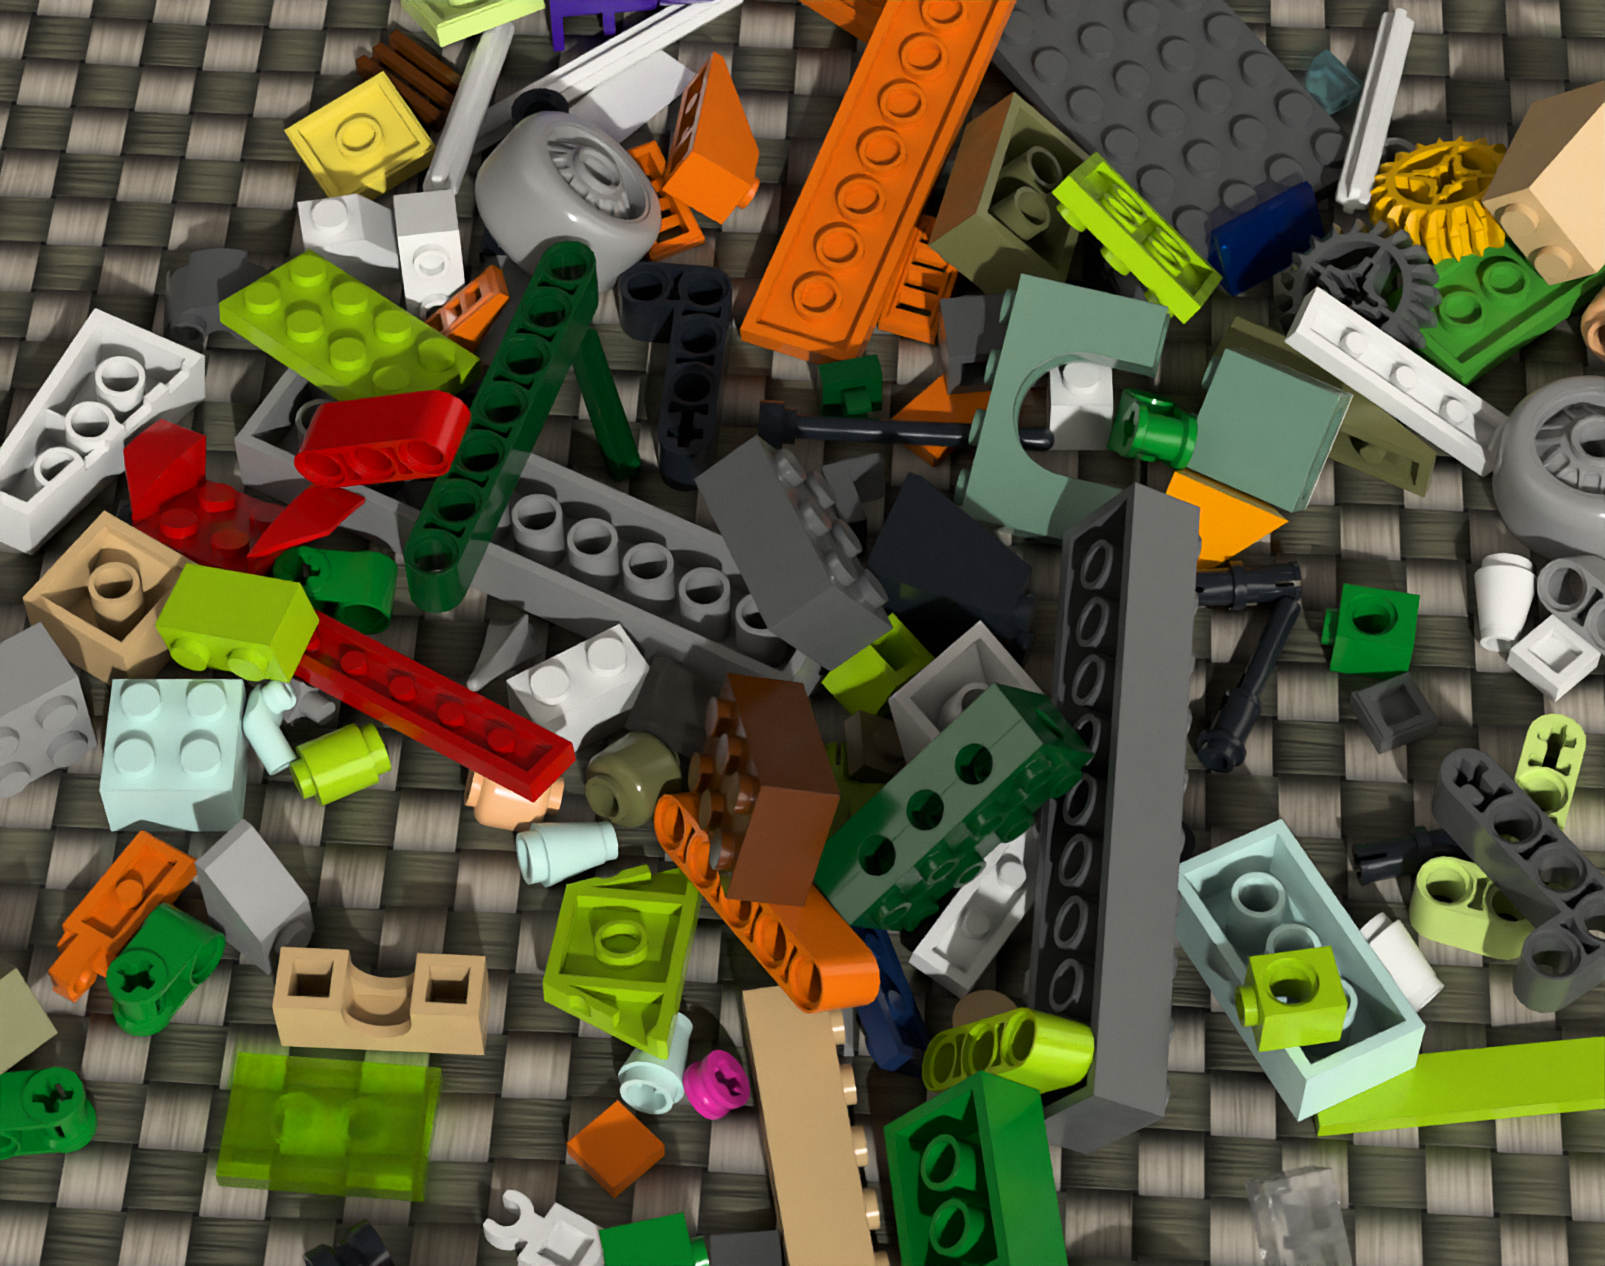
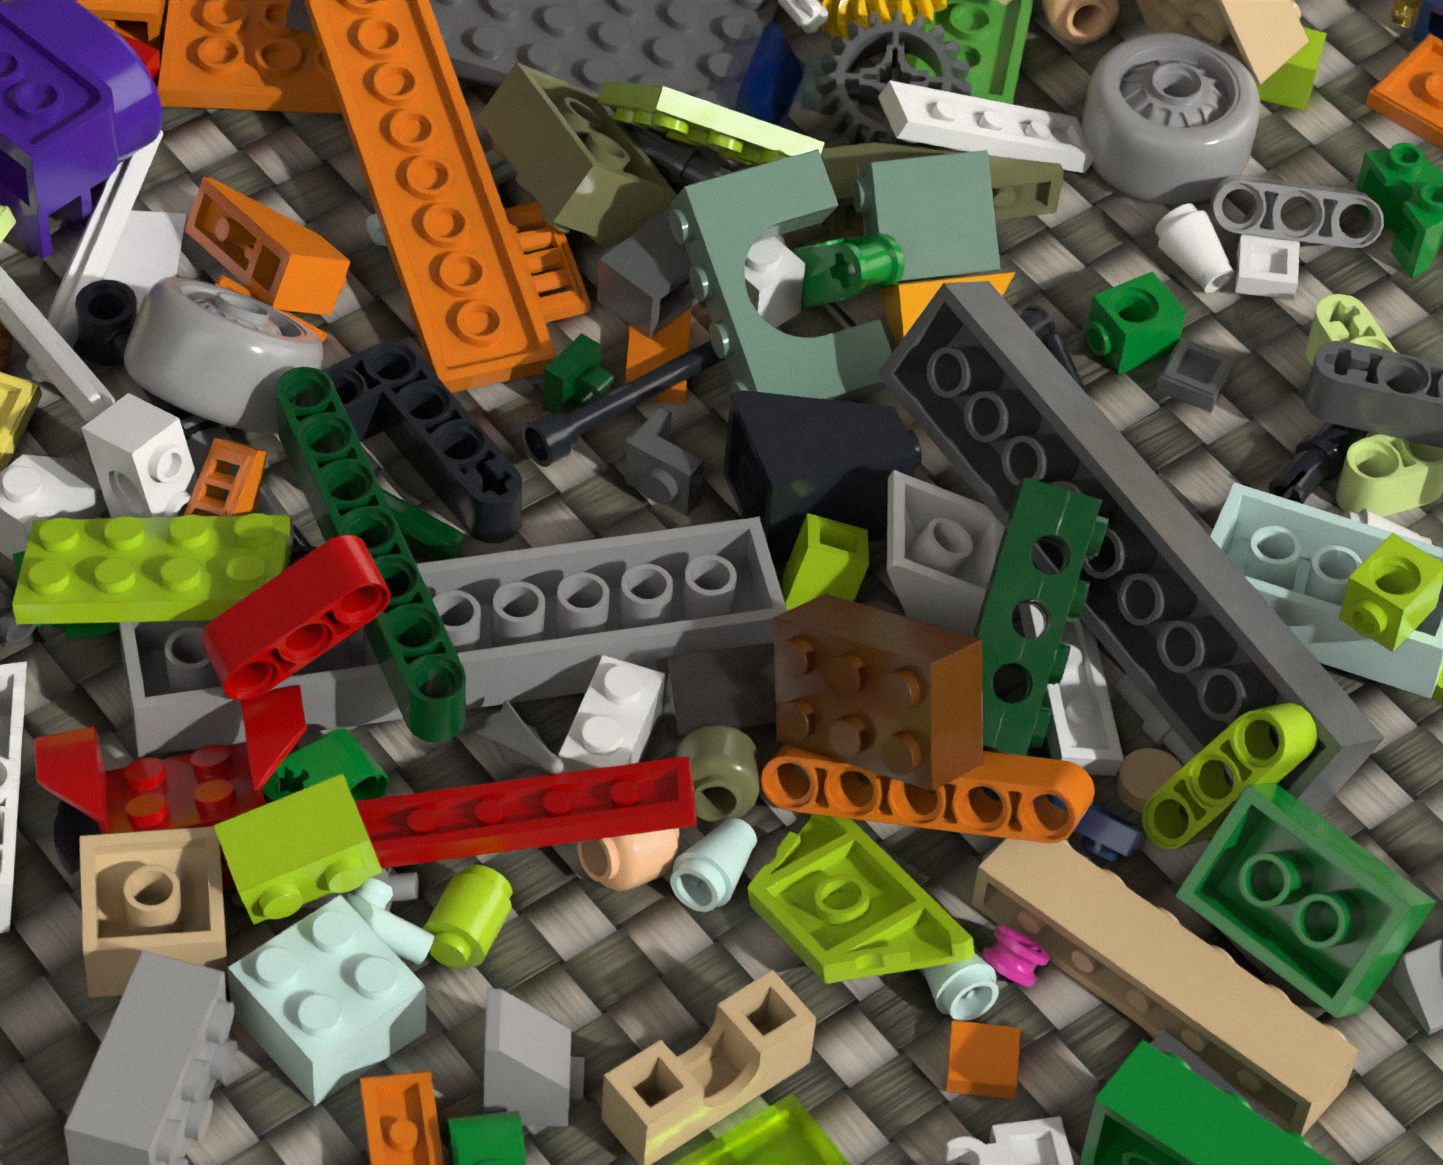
camera: 45 degrees left, 5 degrees down
dark grey brick [694,435,893,672] -> none

